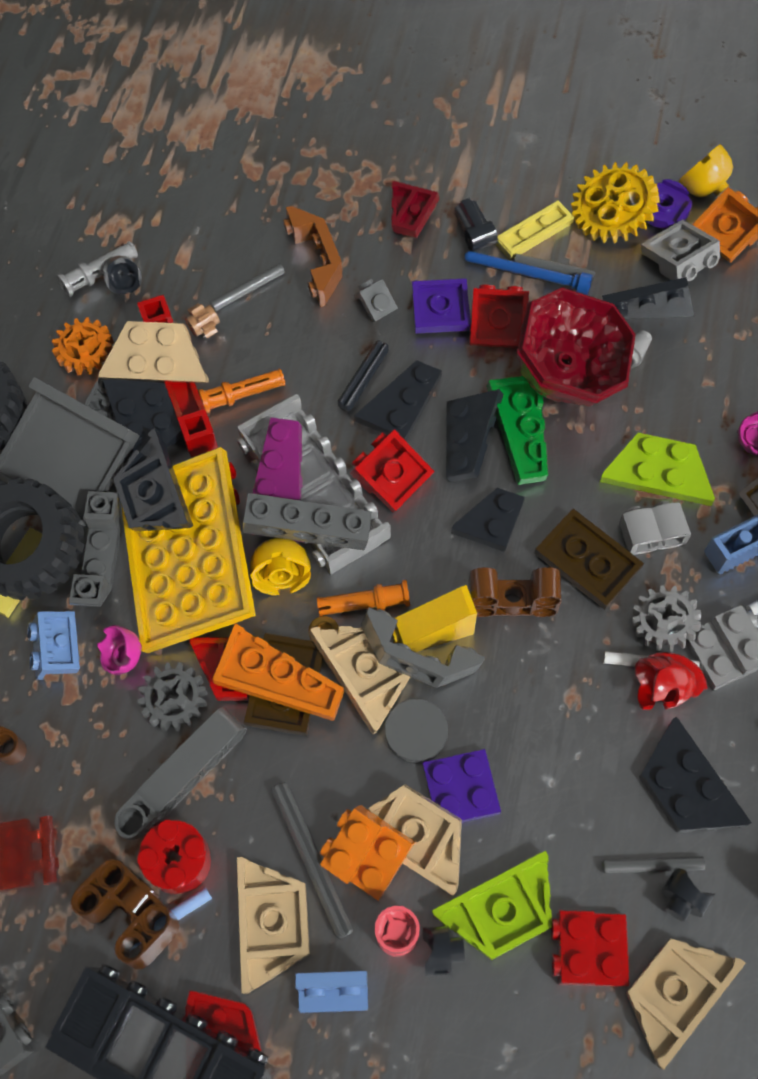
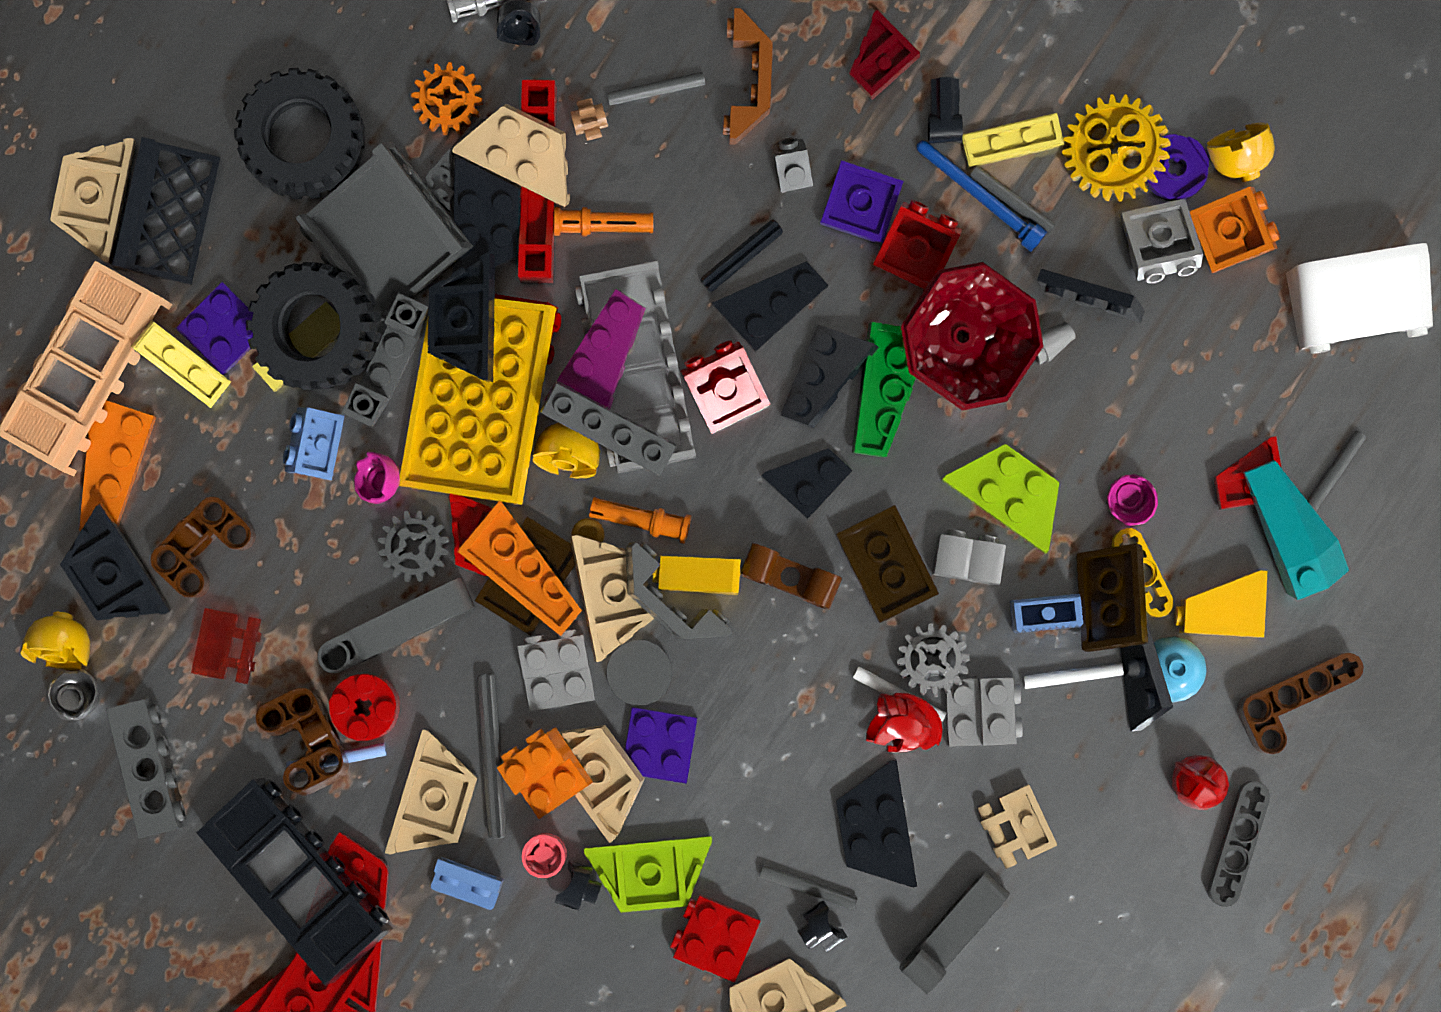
camera: 15 degrees right, 20 degrees up
none -> light grey plate [518,629,595,712]

